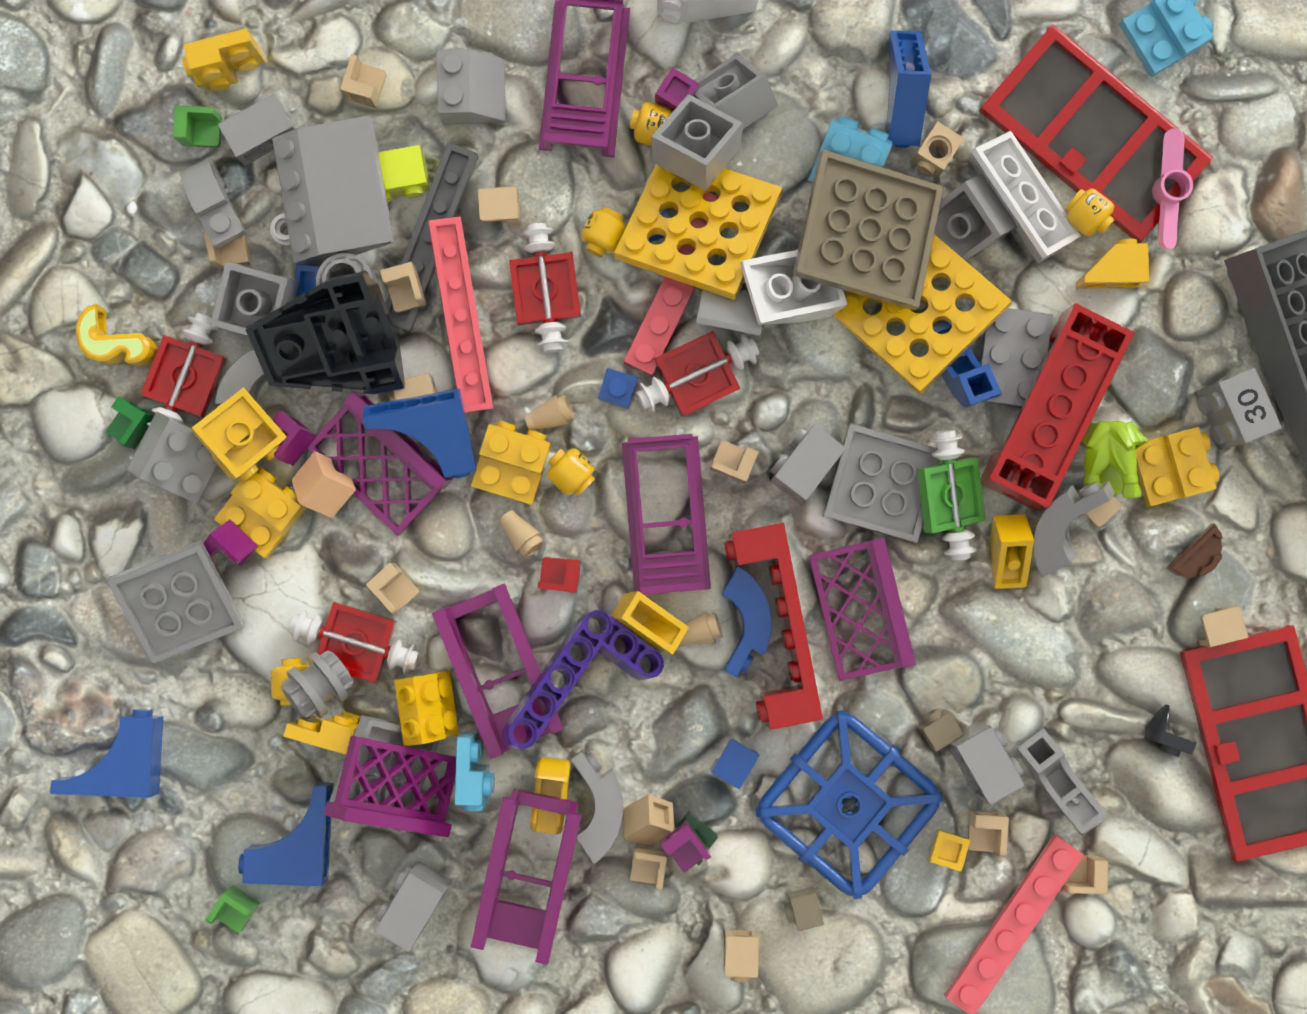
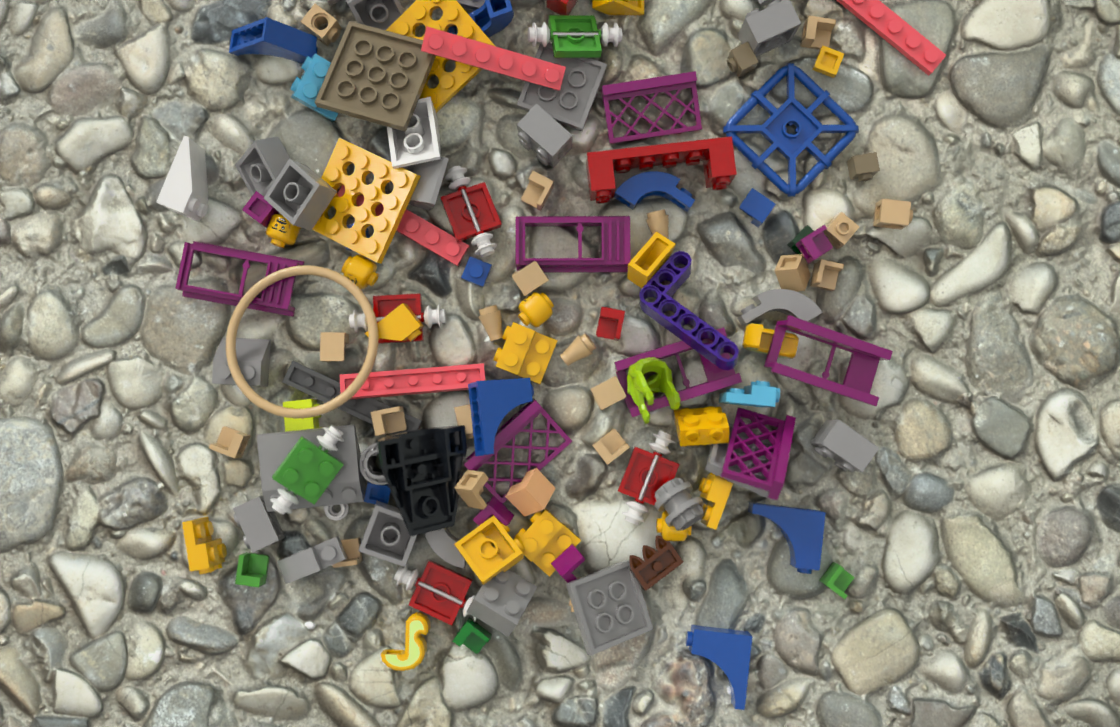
camera: 80 degrees left, 0 degrees up
none -> tan piece [226,265,379,418]
none -> bright green plate [271,425,345,515]
none -> yellow slope [365,303,424,342]
none -> coral plate [421,26,566,91]
none -> tan panel [454,470,489,510]
none -> tan panel [512,261,549,296]
none -> tan panel [590,376,626,410]
none -> lime piece [627,357,680,424]
none -> reddish brown plate [629,535,683,591]
none -> tan brick [823,212,859,249]

